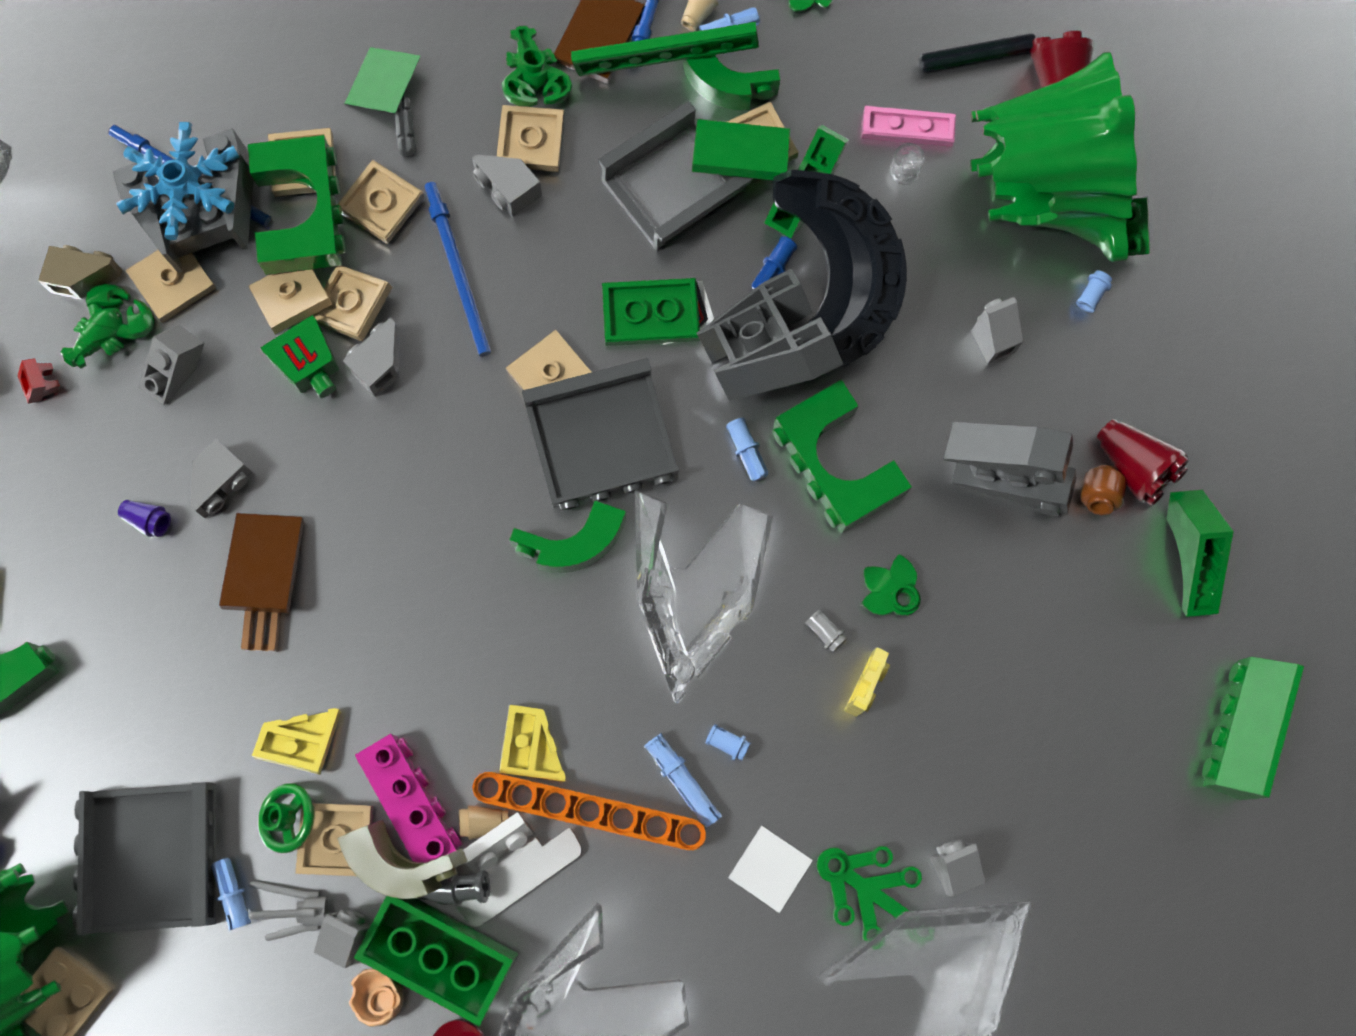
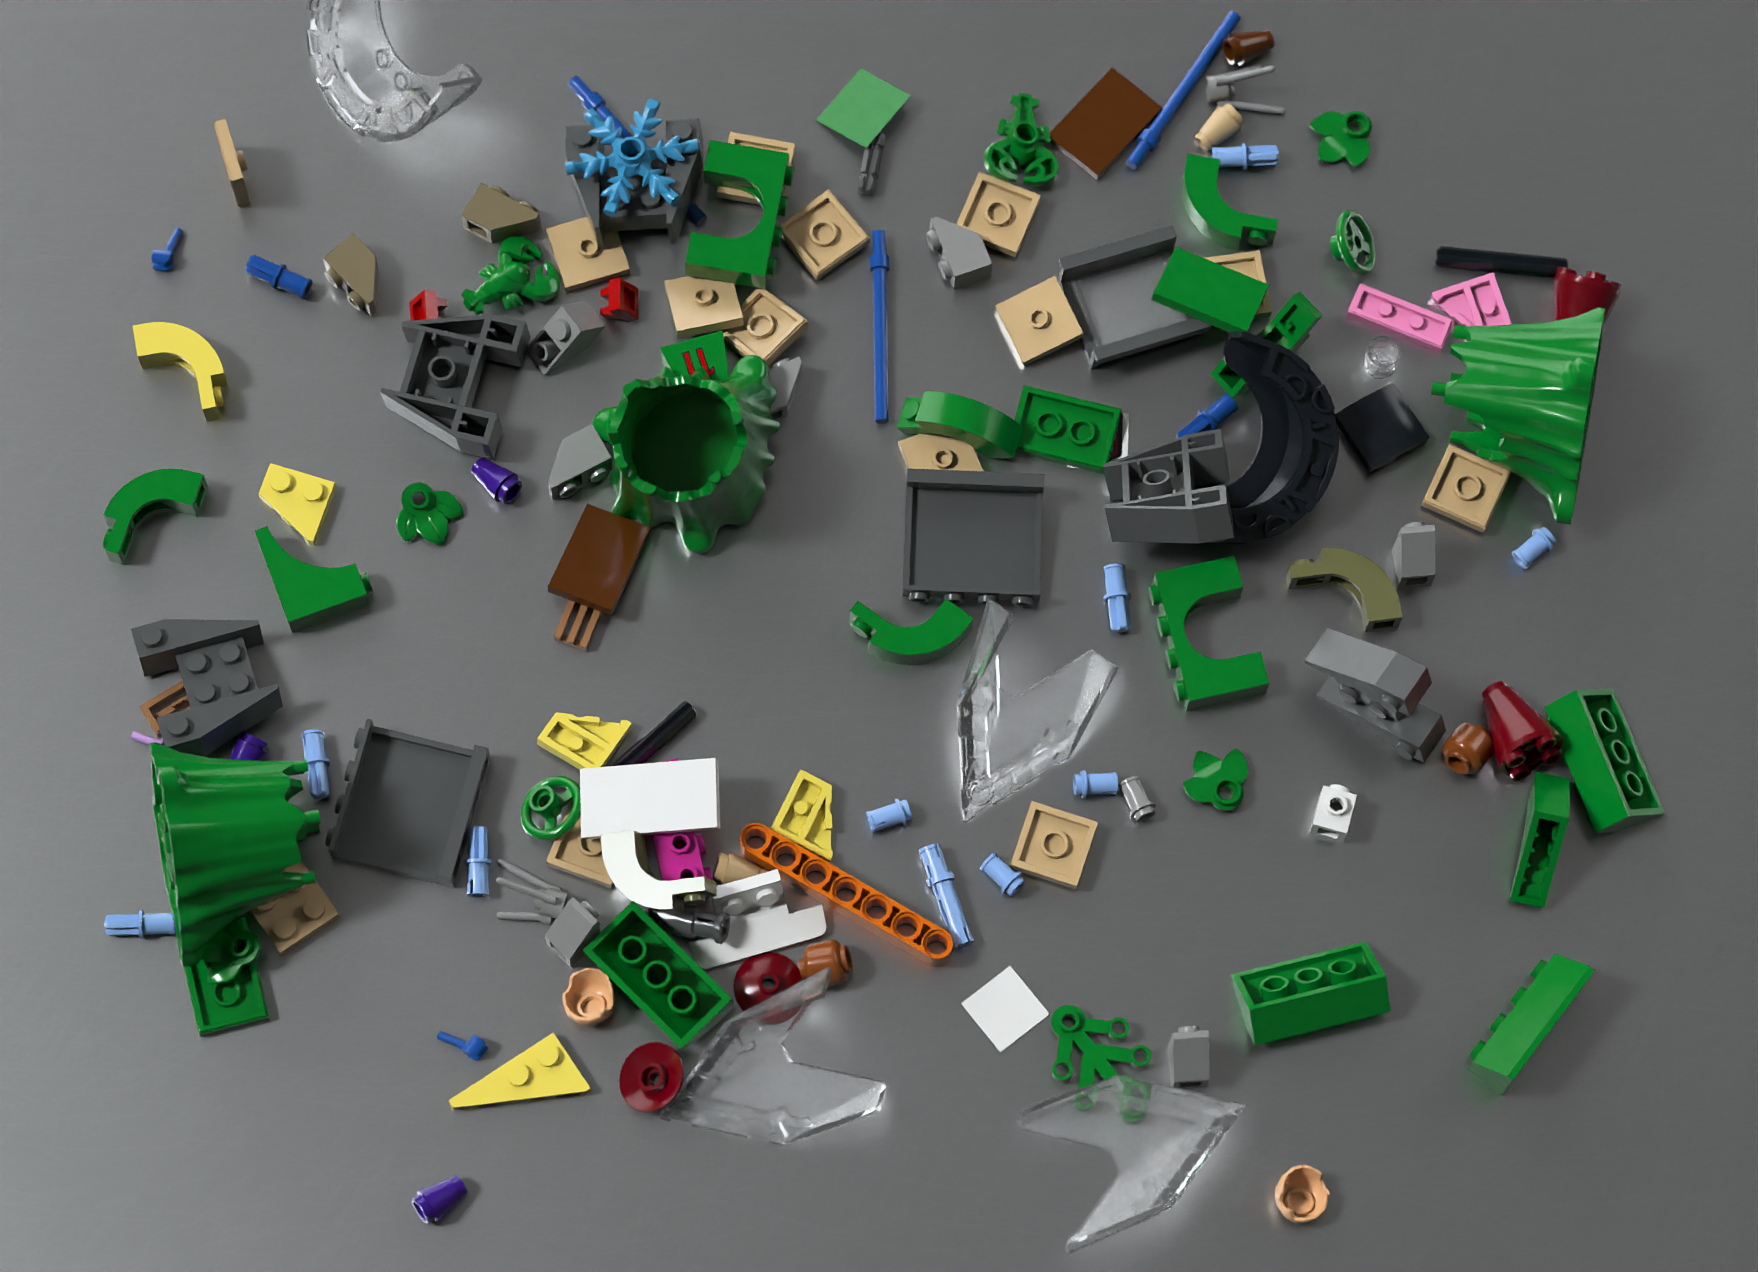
camera: 20 degrees right, 5 degrees down
green tile [571,22,759,76] -> none
light yellow wing [844,647,890,717] -> none
green hips [1126,196,1150,256] -> none
none -> light blue axle [301,729,330,799]
none -> dark grey wedge [380,314,531,459]
none -> green plate [396,482,463,546]
none -> white tile [580,758,720,840]
none -> green piece [592,355,780,554]
none -> red tile [600,277,639,322]
none -> black axle [610,701,696,766]
none -> dark red dish [733,952,804,1022]
none -> dark orange head [798,940,853,989]
none -> light blue pin [866,798,912,833]
none -> green arch [896,391,1023,458]
none -> tan plate [995,276,1085,366]
none -> tan plate [1010,801,1098,890]
none -> light blue pin [1073,770,1118,798]
none -> green slope [1231,941,1391,1045]
none -> light nougat hair [1275,1165,1330,1224]
none -> olive arch [1286,548,1403,632]
none -> white brick [1309,784,1357,843]
none -> green piece [1330,210,1375,275]
none -> black slope [1335,383,1430,472]
none -> tan plate [1421,444,1511,533]
none -> bright pink wing [1432,273,1512,326]
none -> green slope [1544,689,1665,833]

